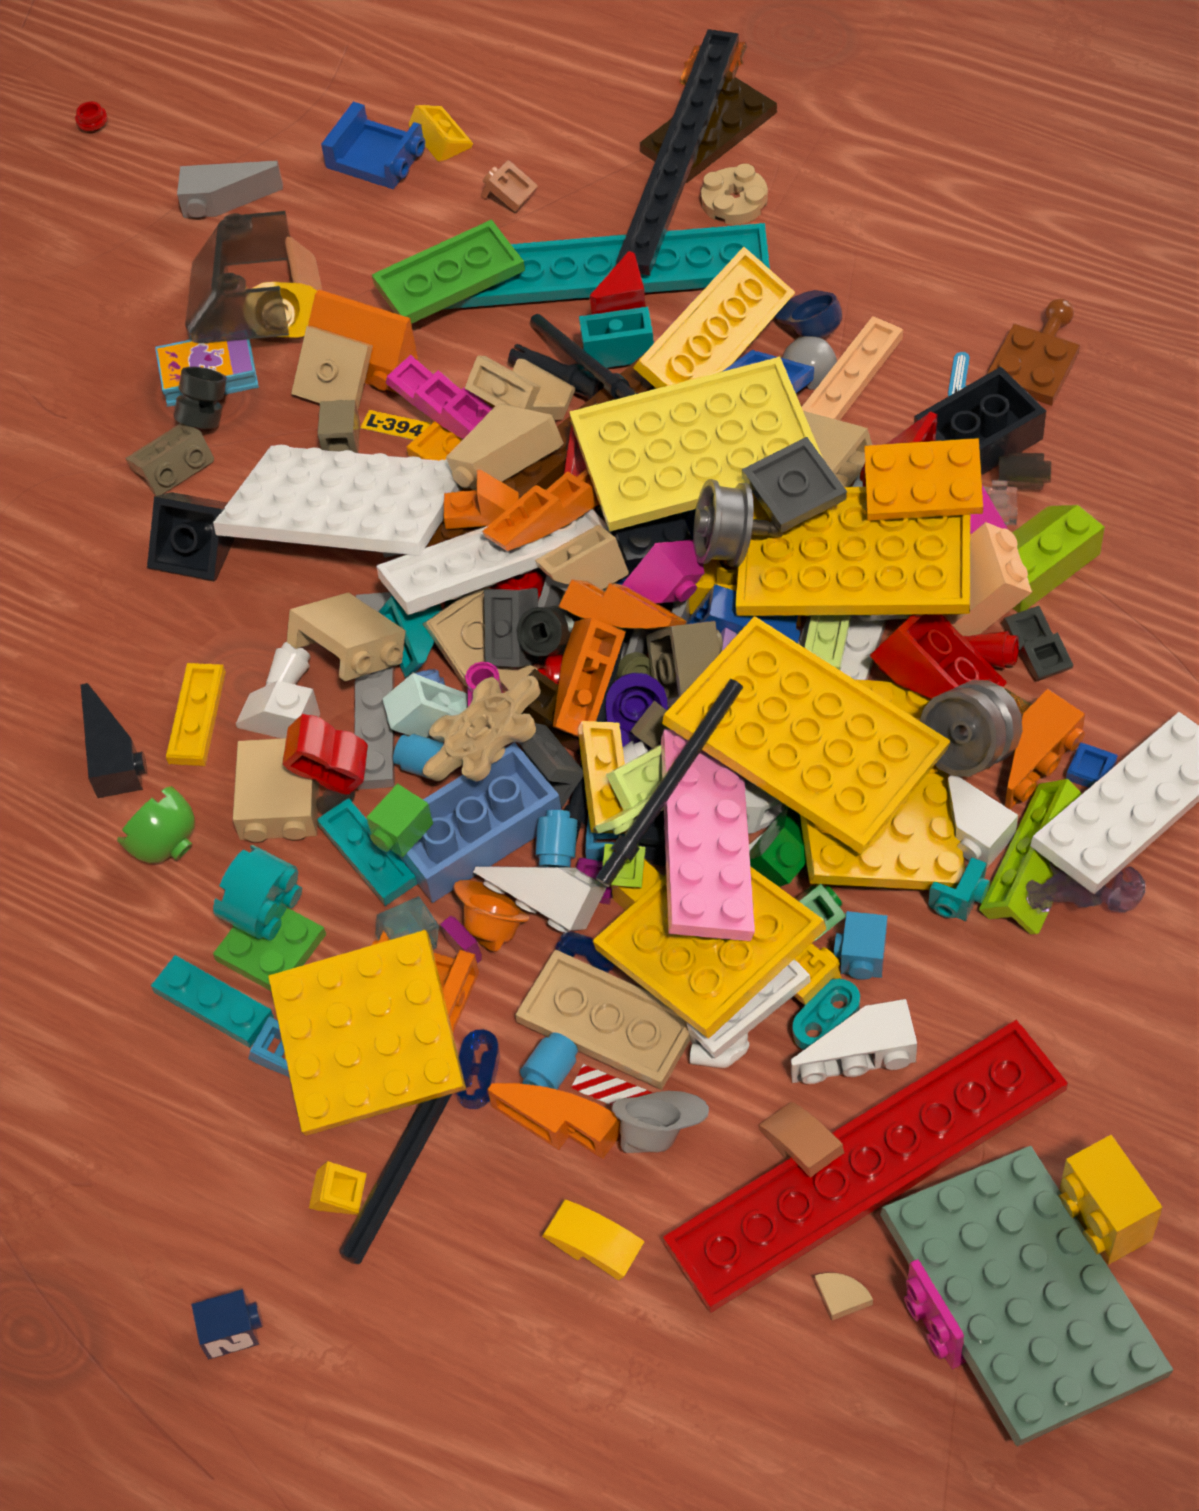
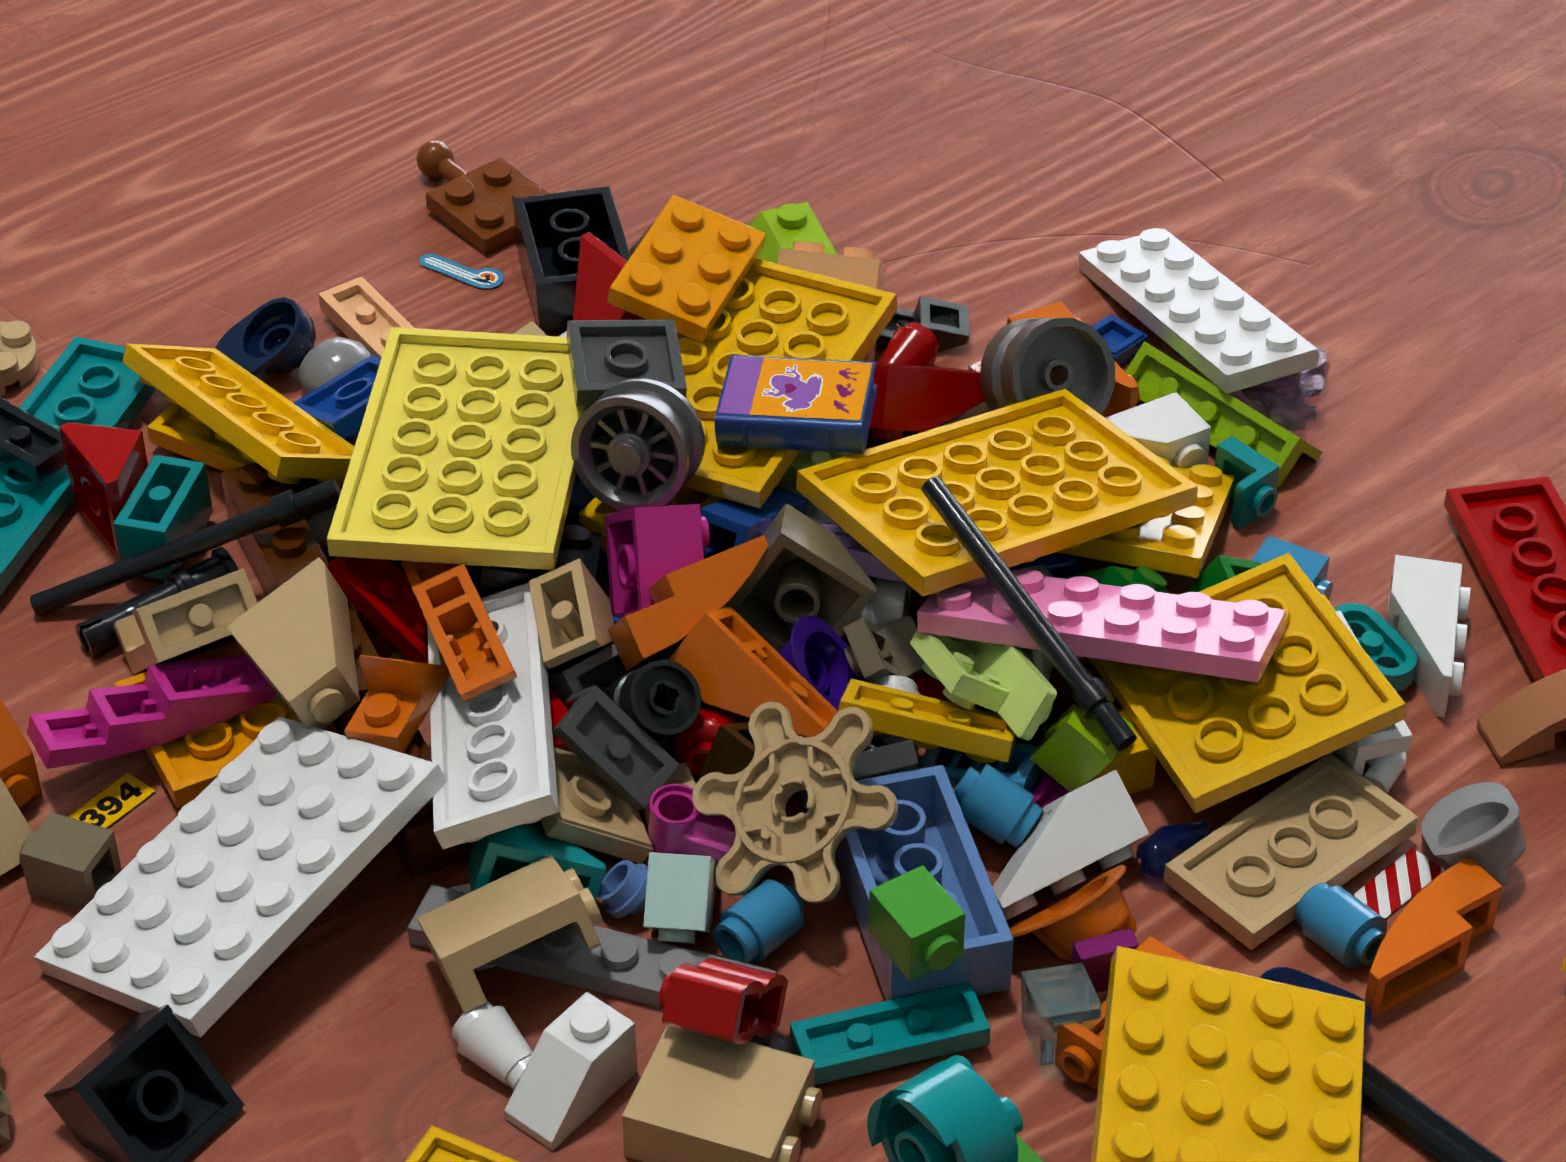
camera: 75 degrees left, 15 degrees down
none -> piece [715,355,877,453]

